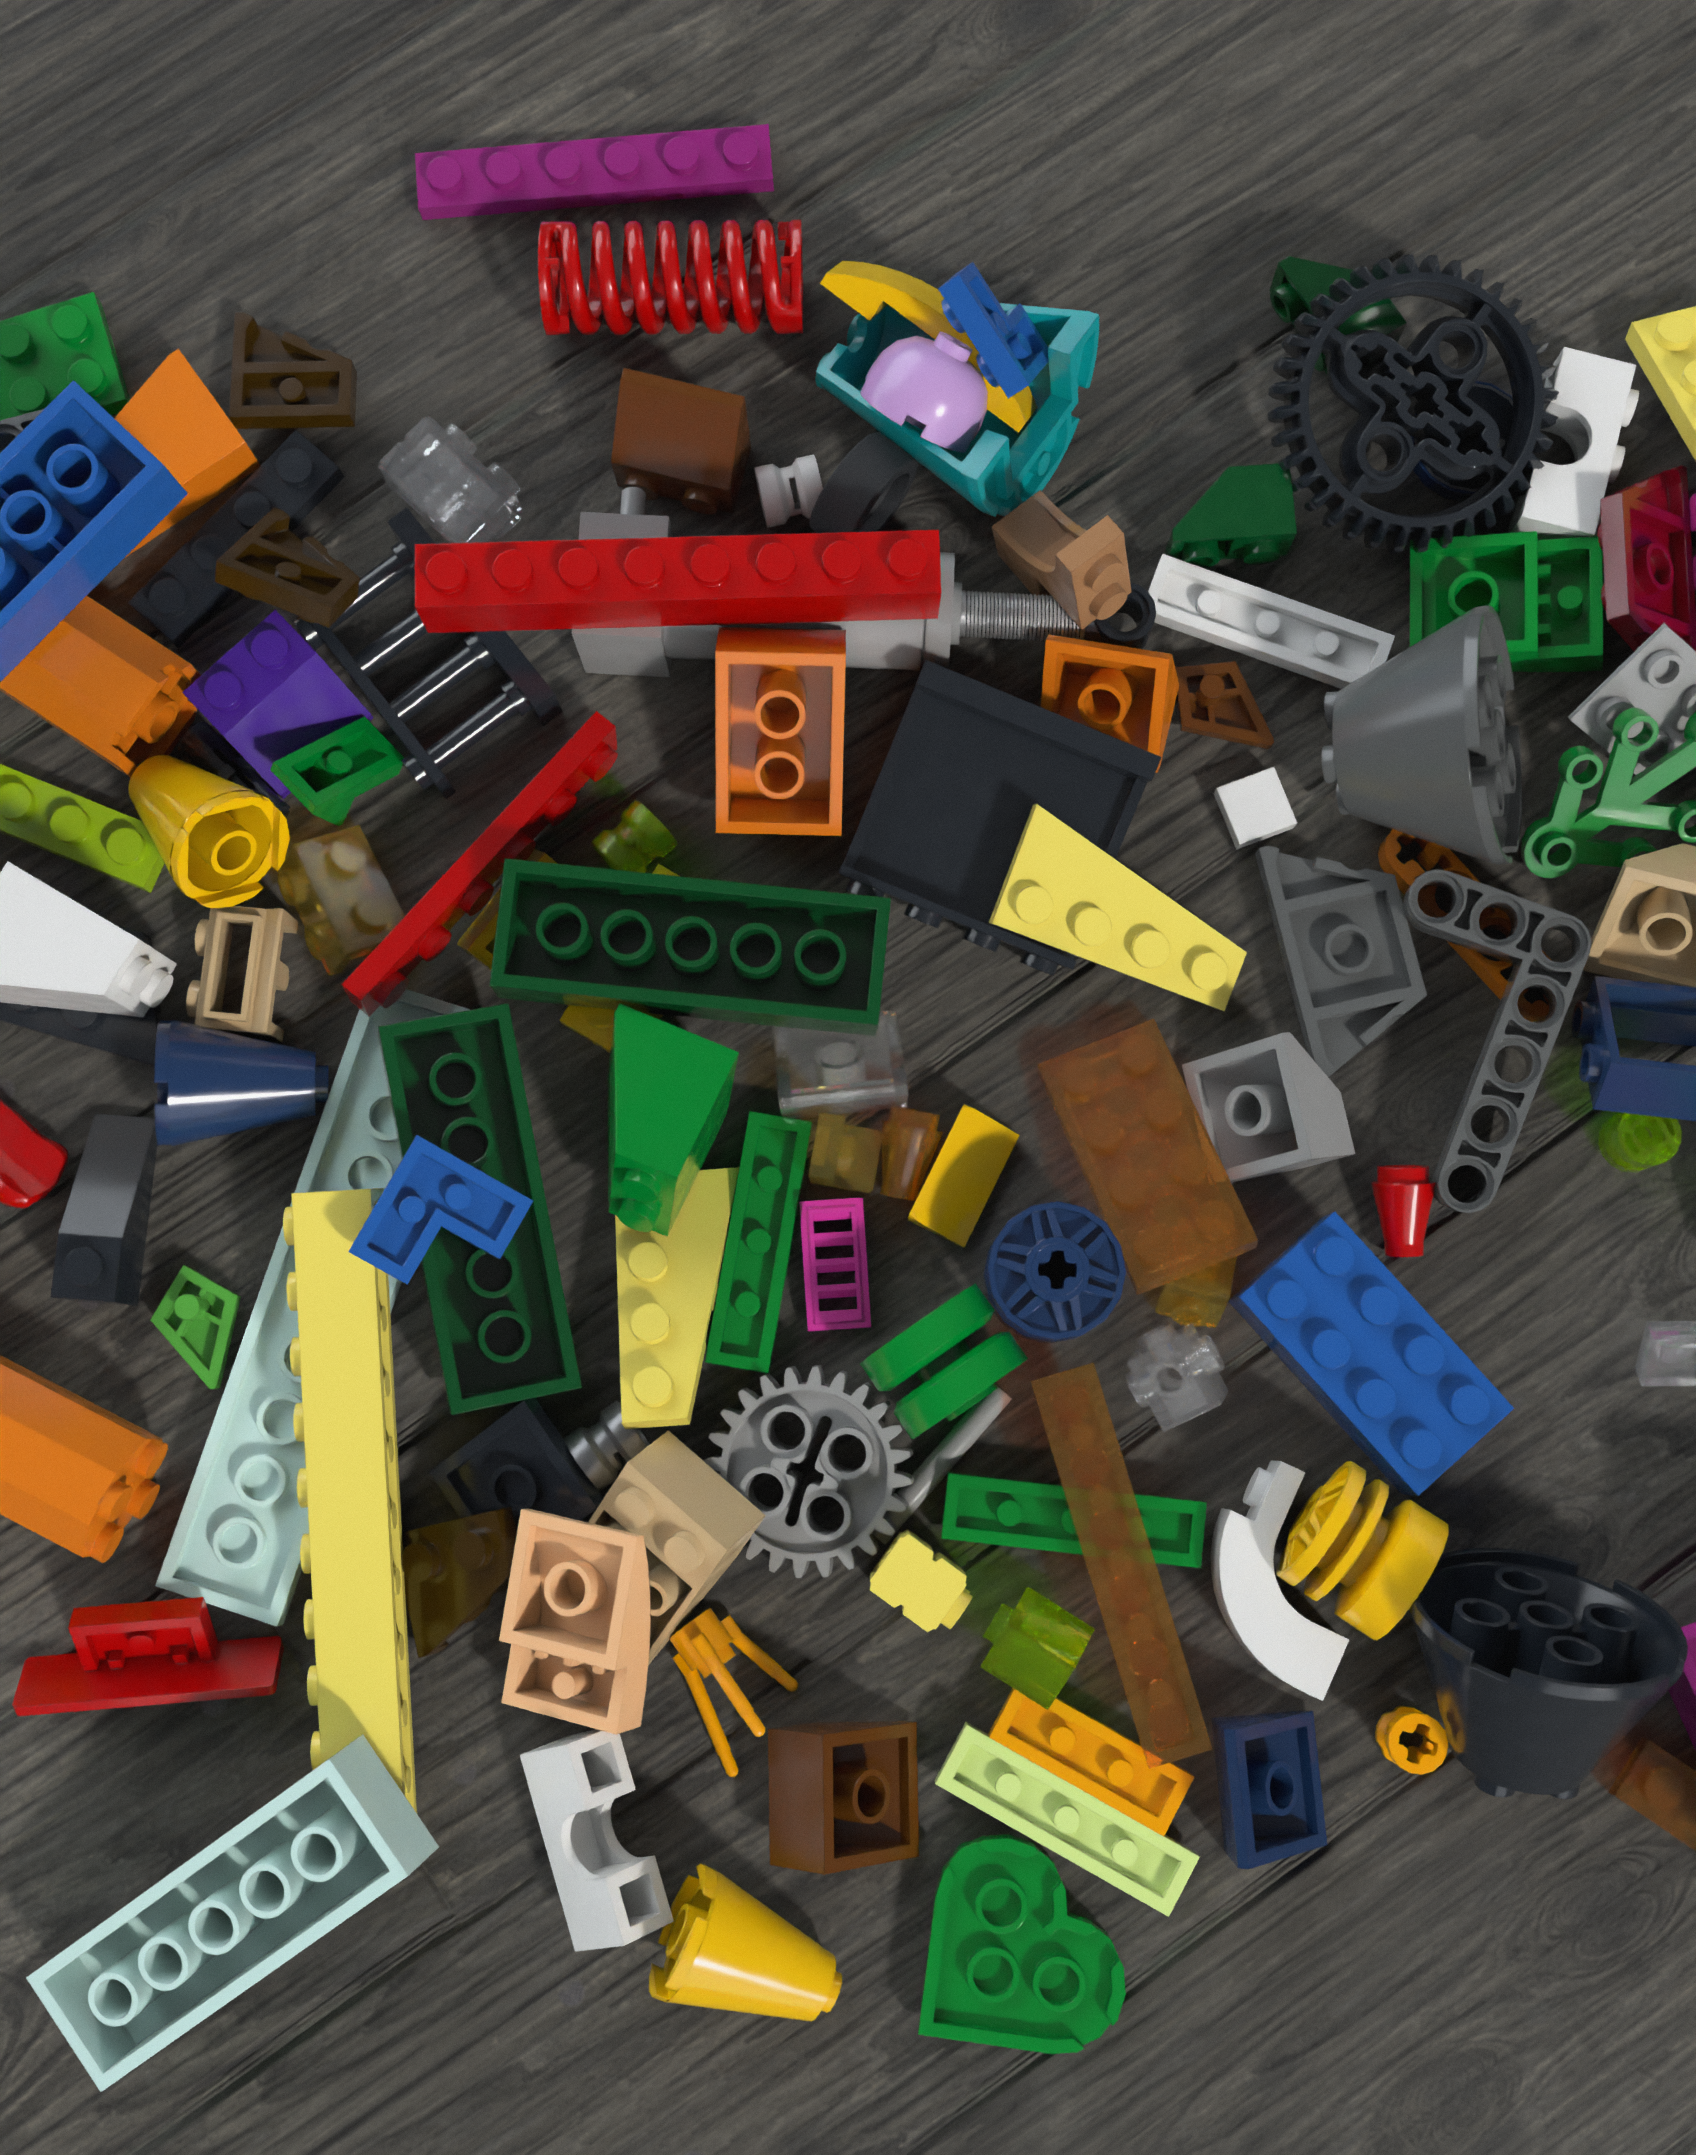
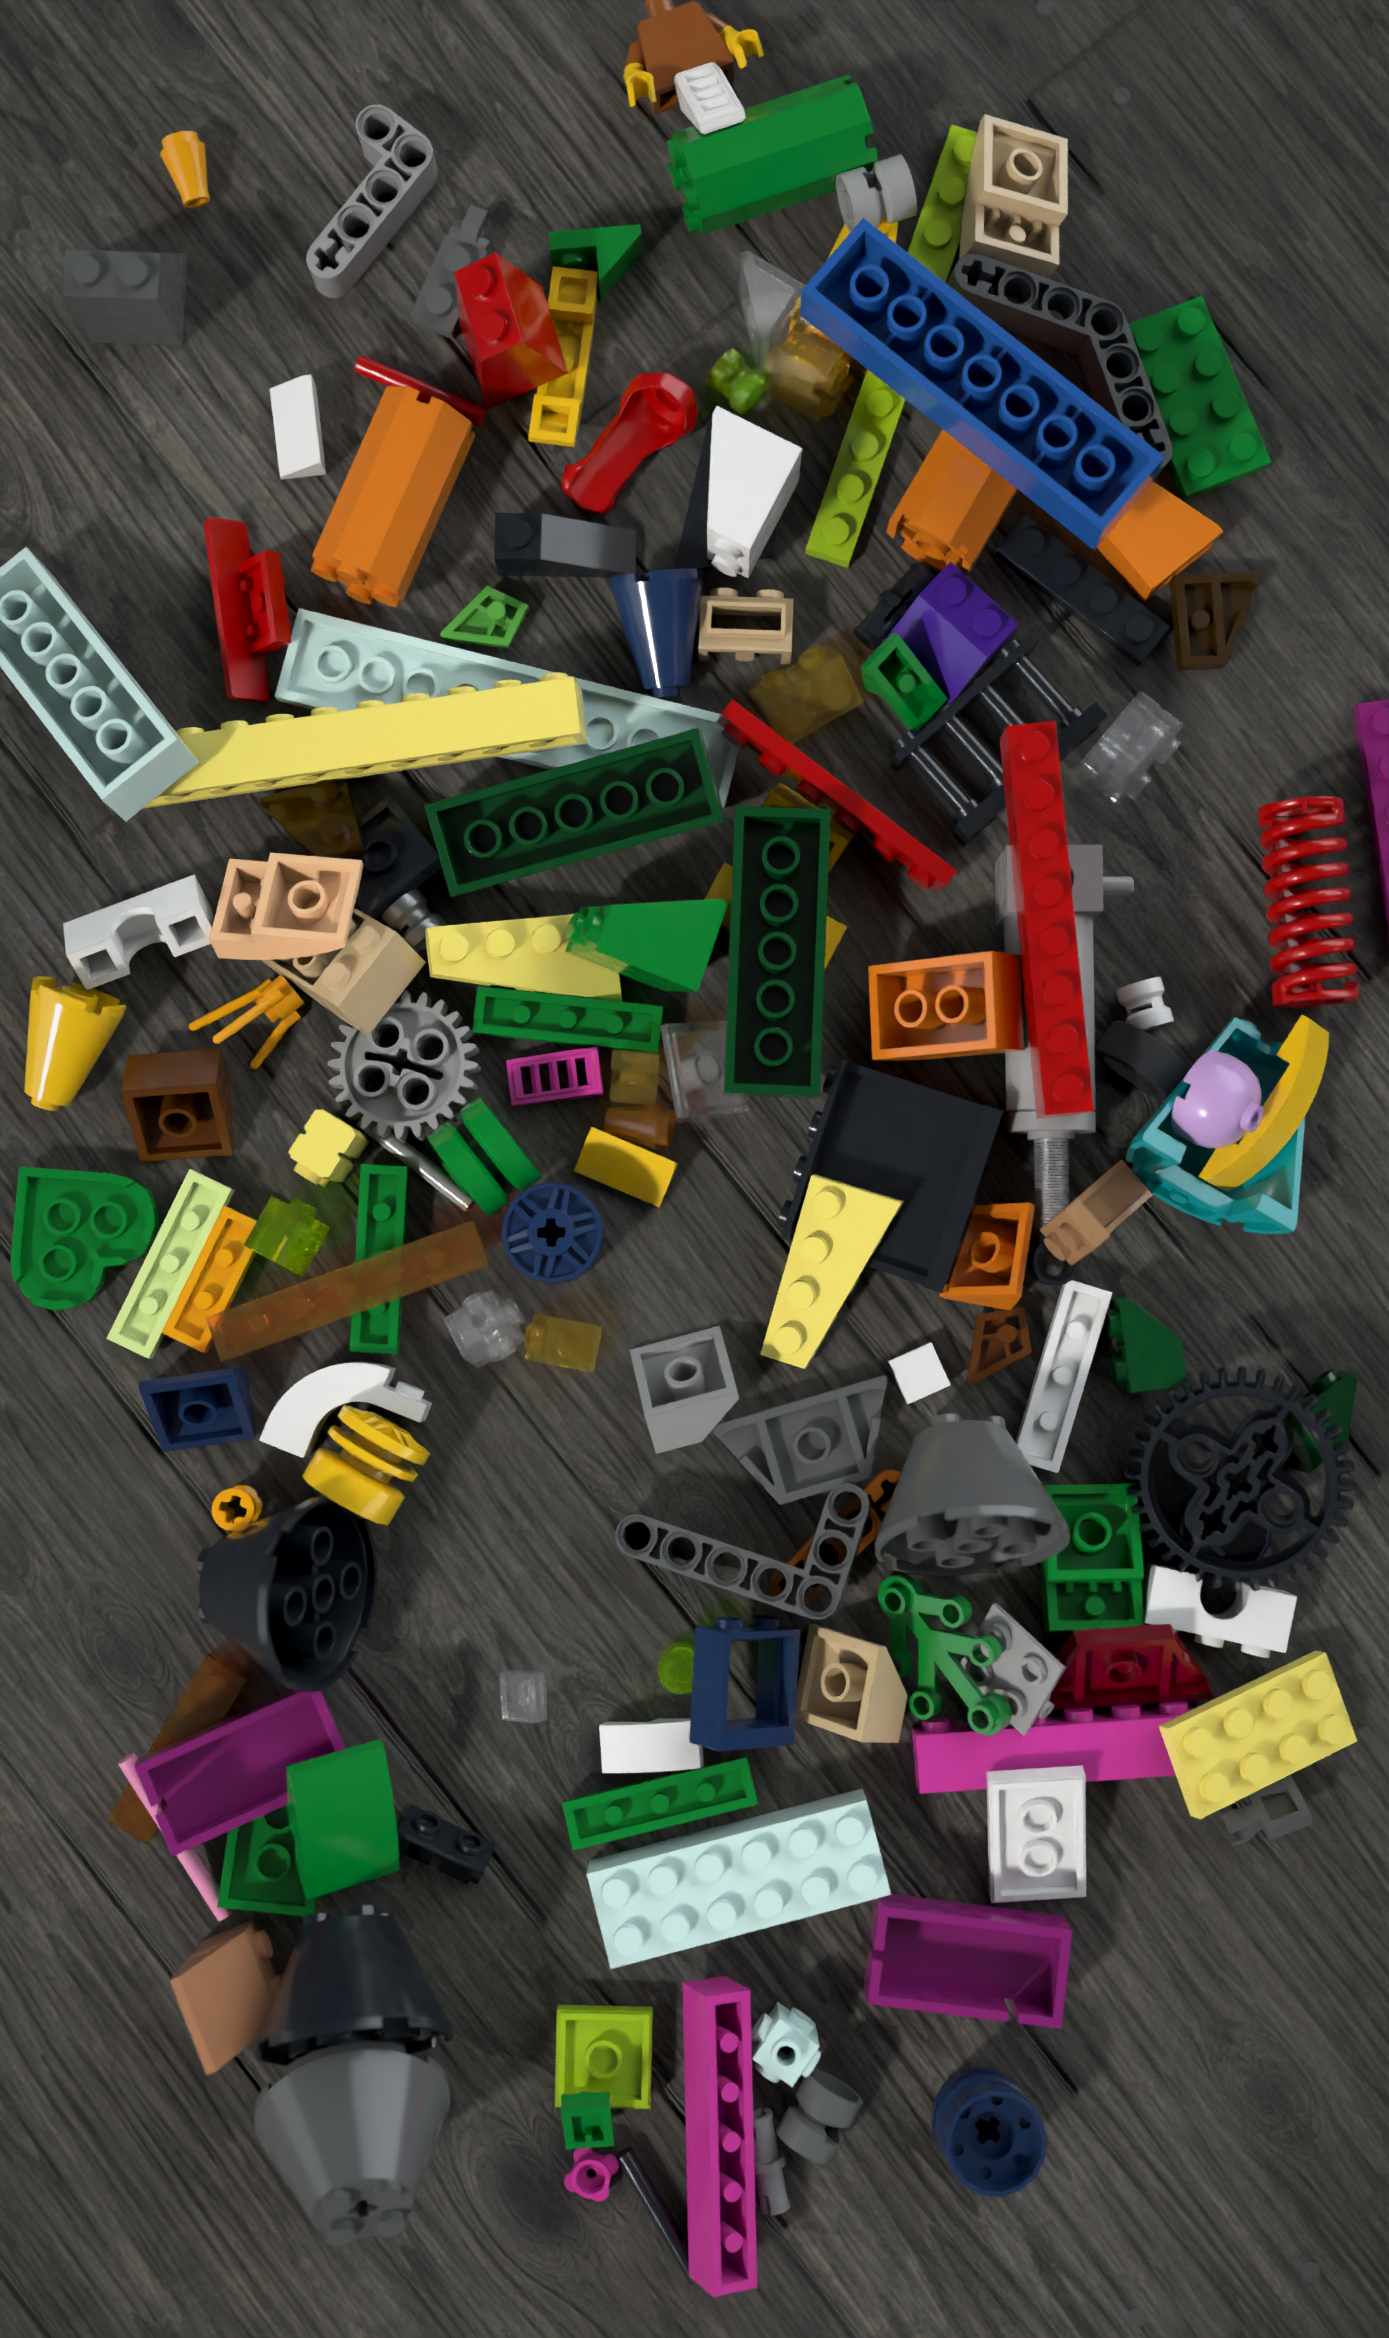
camera: 85 degrees right, 5 degrees up
yellow cone [128,755,290,909] -> none
dark brown wing [215,507,360,628] -> none
blue plate [348,1135,533,1285] -> none
clear neon green wheel [590,800,678,873] -> none
reddish brown slope [611,368,751,515] -> none
blue plate [938,262,1049,399] -> none
clear orange plate [1038,1019,1258,1295] -> none
blue brick [1228,1211,1514,1496] -> none
red cone [1371,1165,1436,1257] -> none

